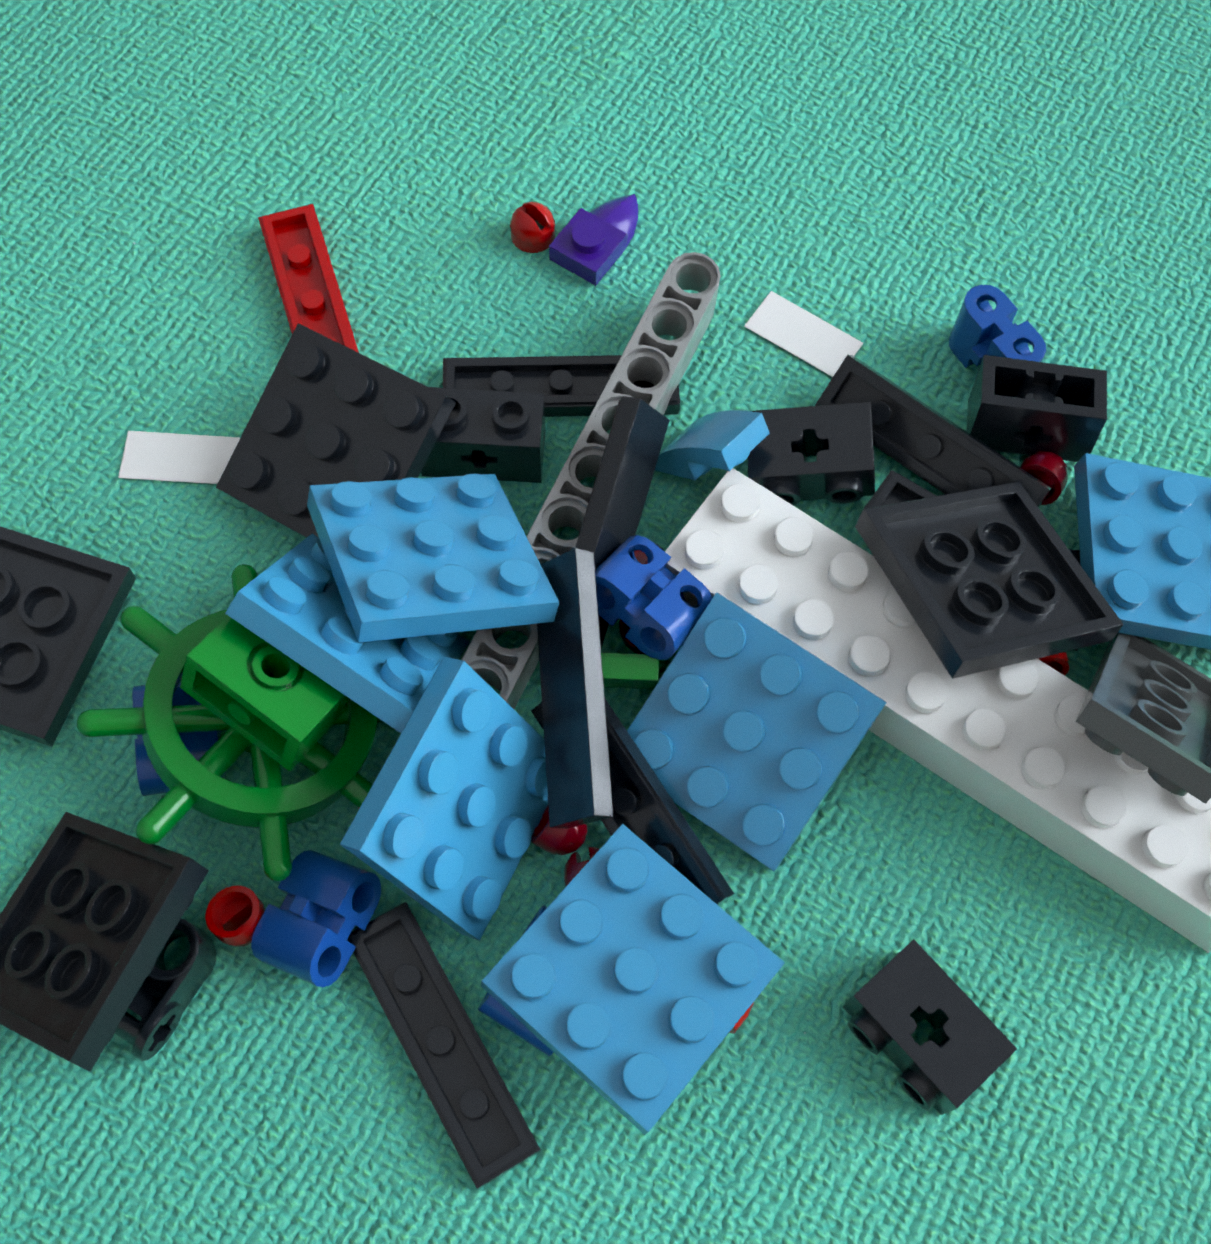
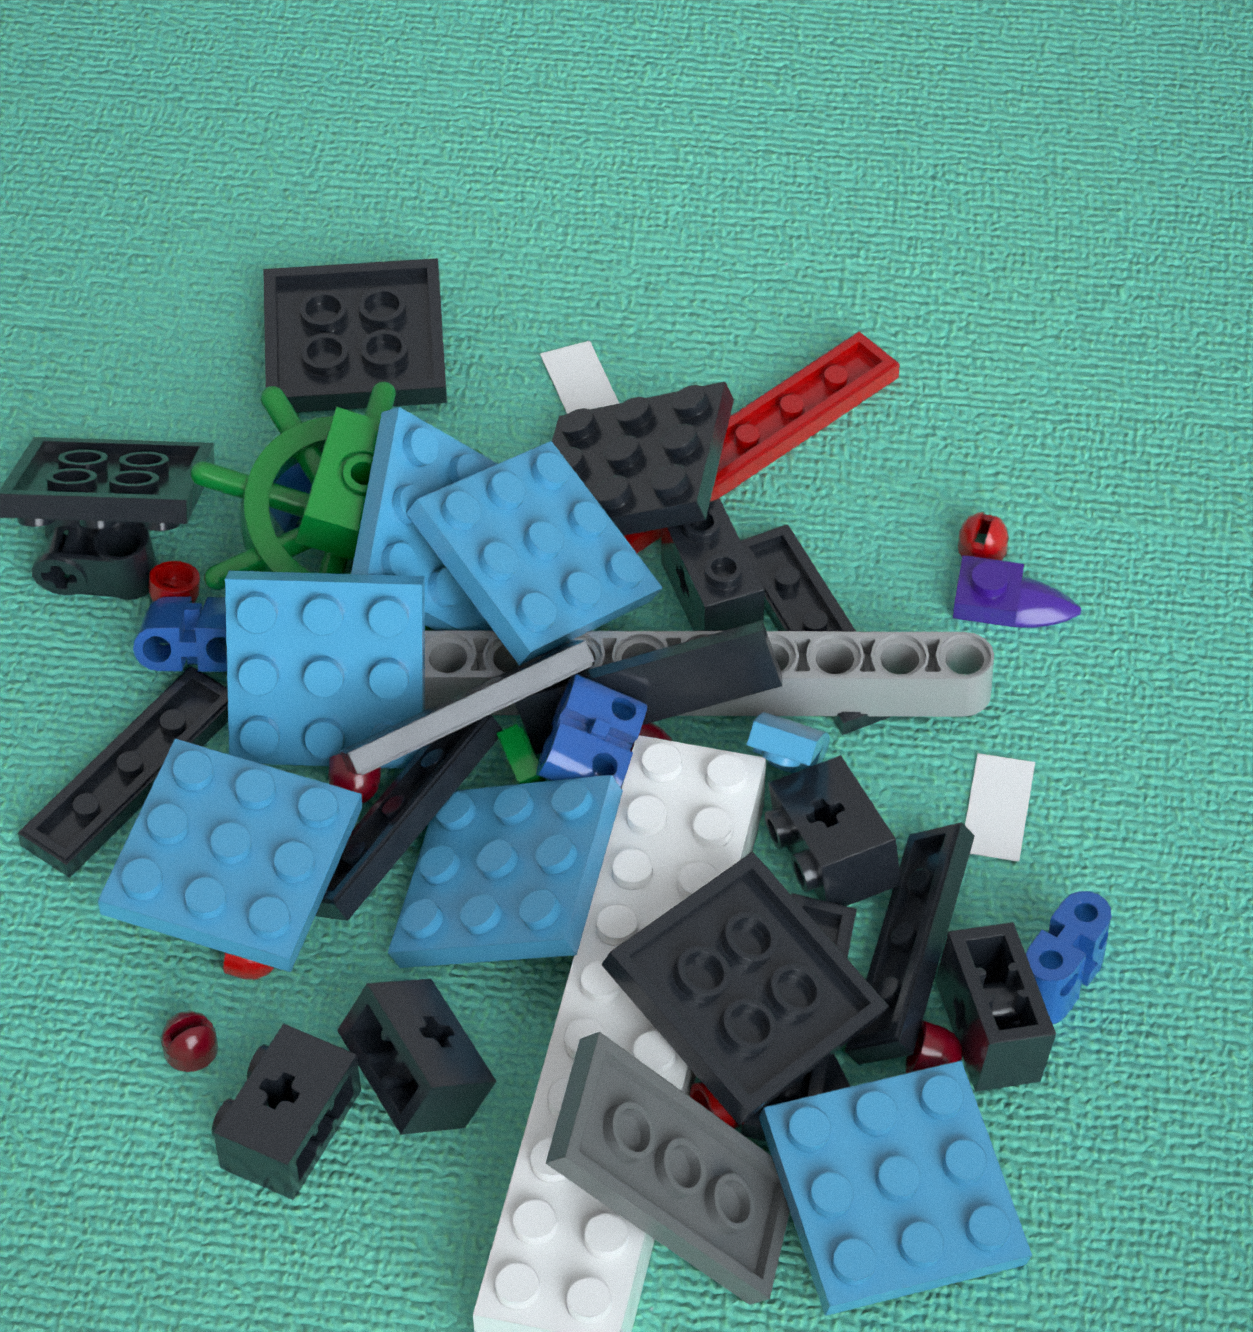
camera: 70 degrees right, 15 degrees down
none -> dark red hinge [161,1010,218,1072]
none -> black brick [337,979,497,1135]

